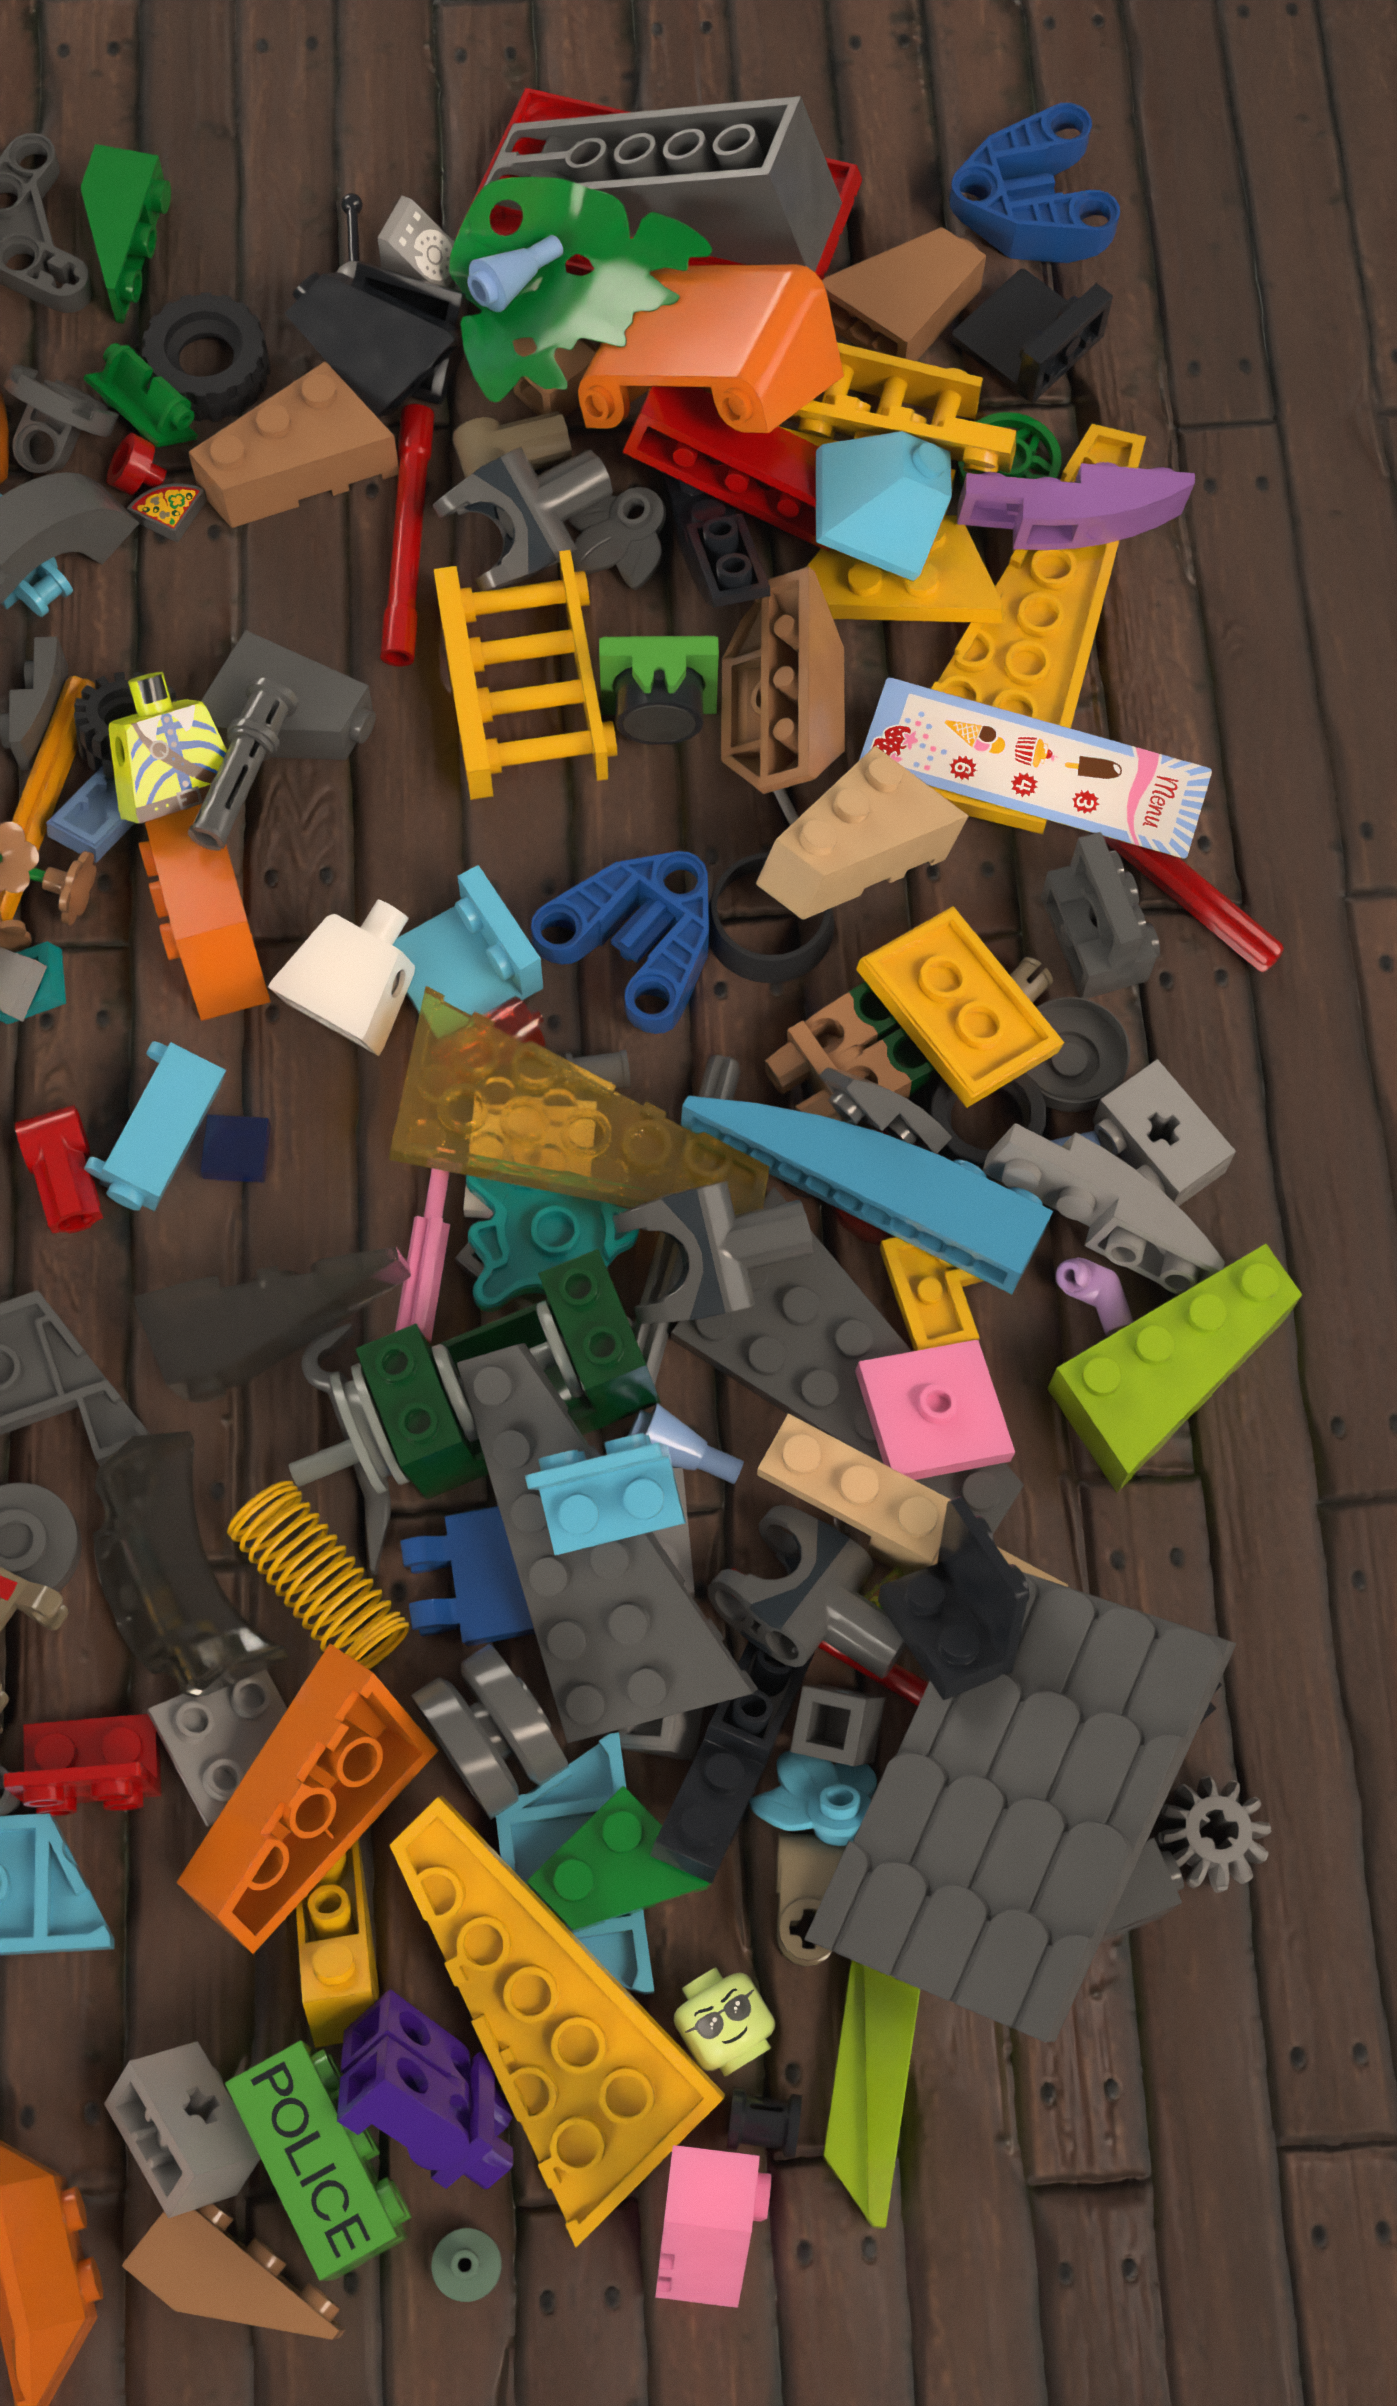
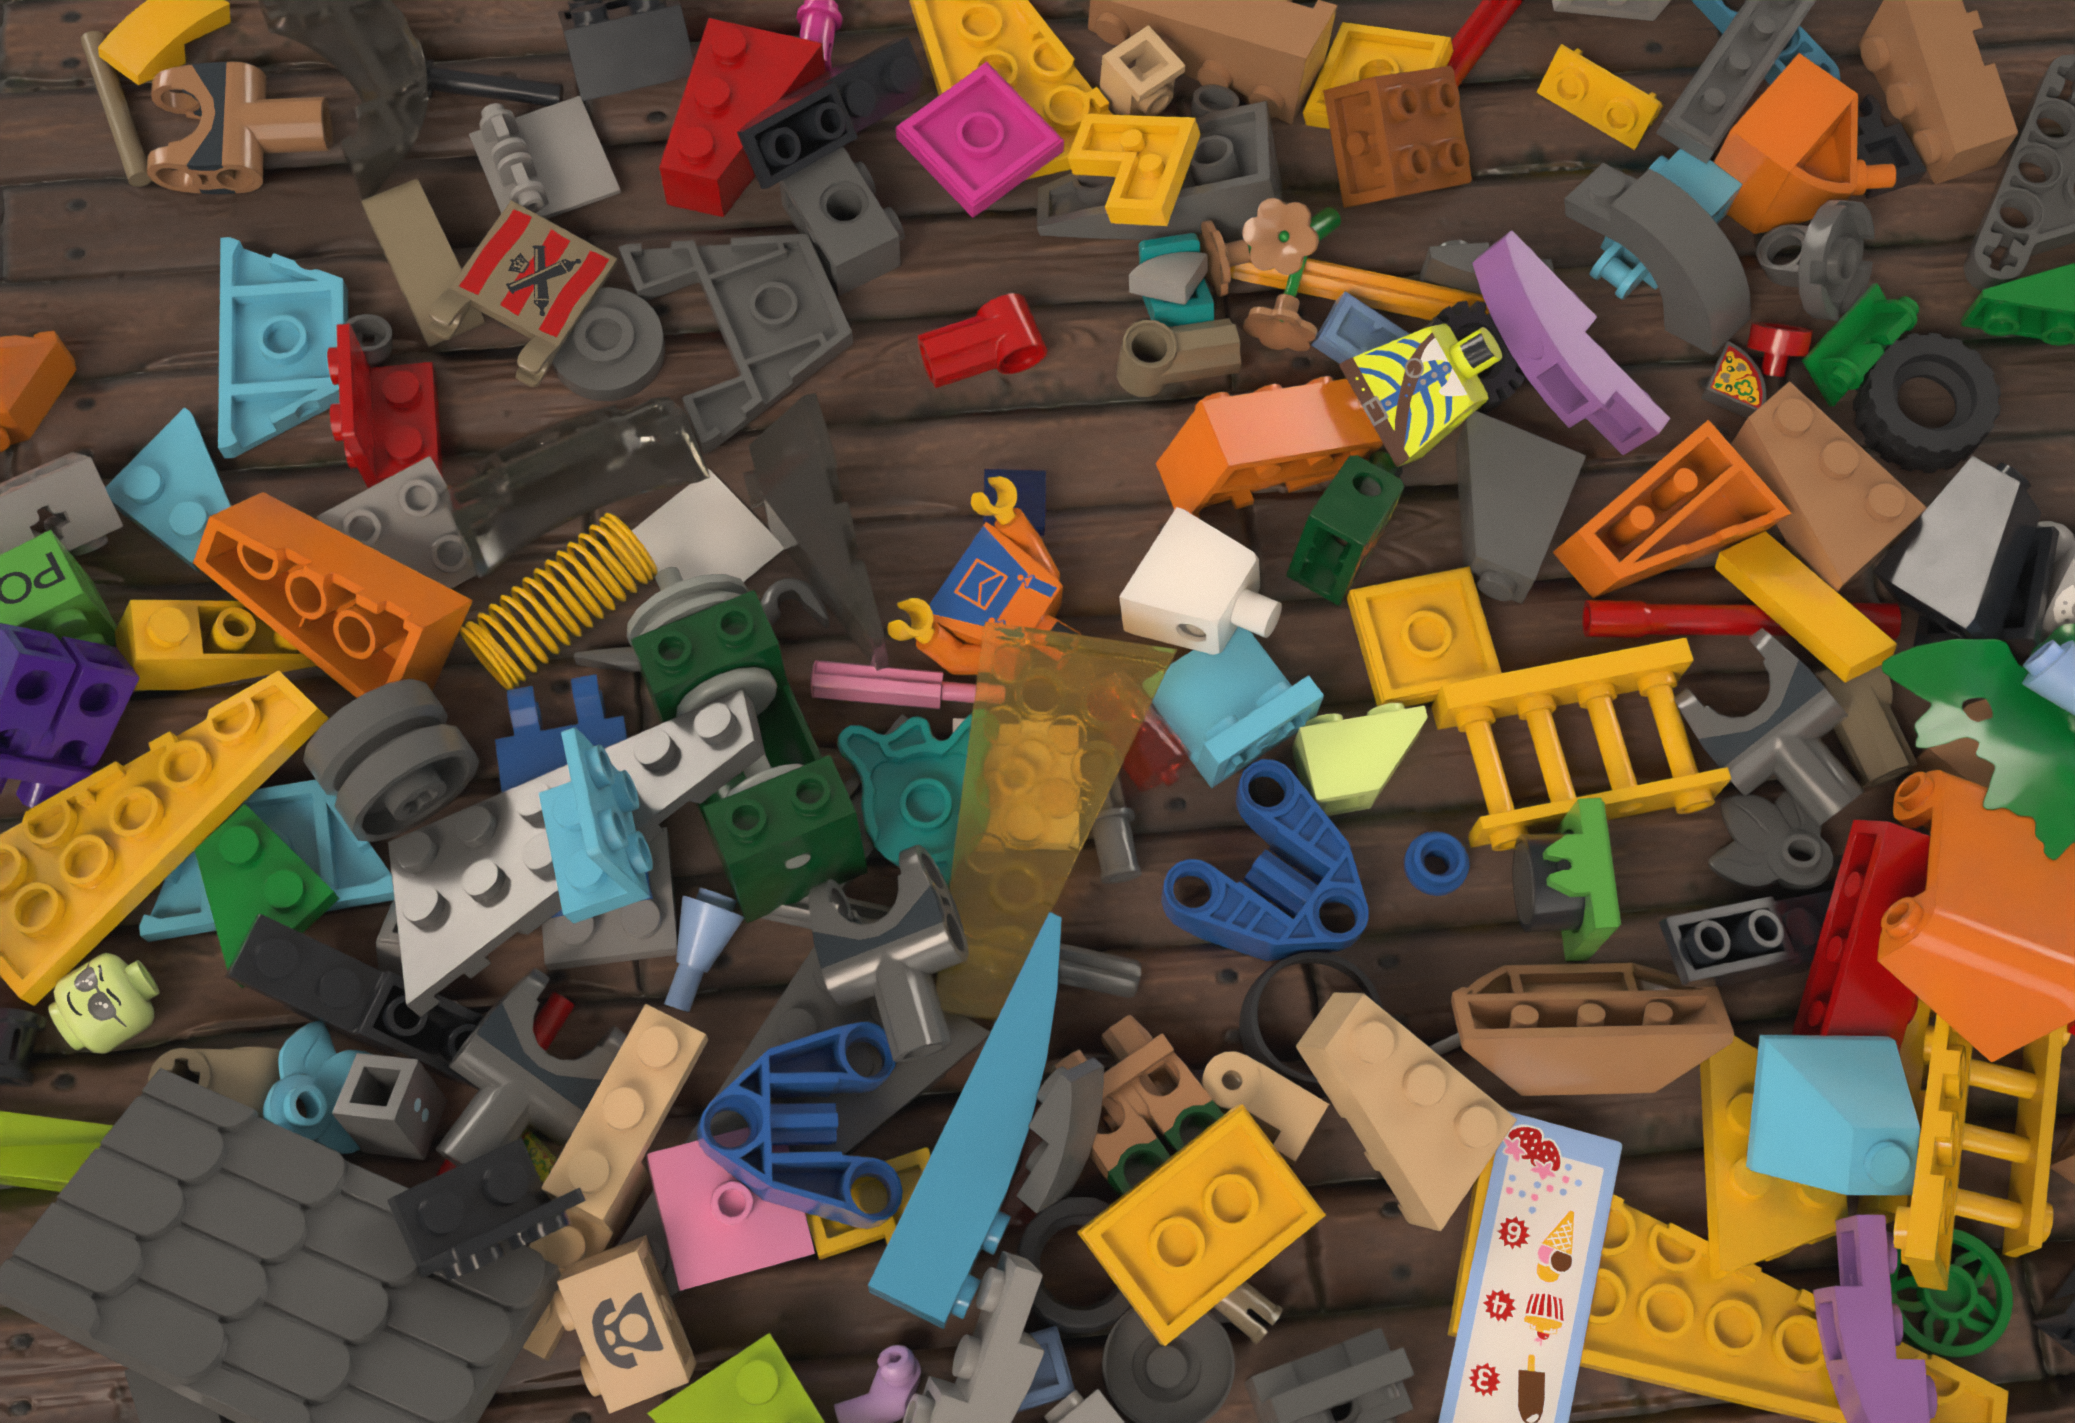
camera: 85 degrees right, 0 degrees up
medium azure brick [84,1041,226,1211] -> none
dark grey pin [188,677,299,851] -> none
none -> medium azure wing [105,407,233,573]
none -> tan brick [554,1235,697,1414]
none -> white sticker [626,469,786,583]
none -> blue connector [697,1022,903,1229]
none -> torso [887,476,1081,675]
none -> dark tan piece [1116,318,1241,397]
none -> tan leg [1201,1052,1329,1169]
none -> dark green torso [1286,451,1405,606]
none -> yellowish green slope [1292,703,1428,816]
none -> yellow plate [1347,566,1502,707]
none -> blue plate [1404,831,1469,896]
none -> medium lavender slope [1472,230,1671,455]
none -> orange wedge [1553,420,1792,599]
none -> yellow tile [1715,531,1897,683]

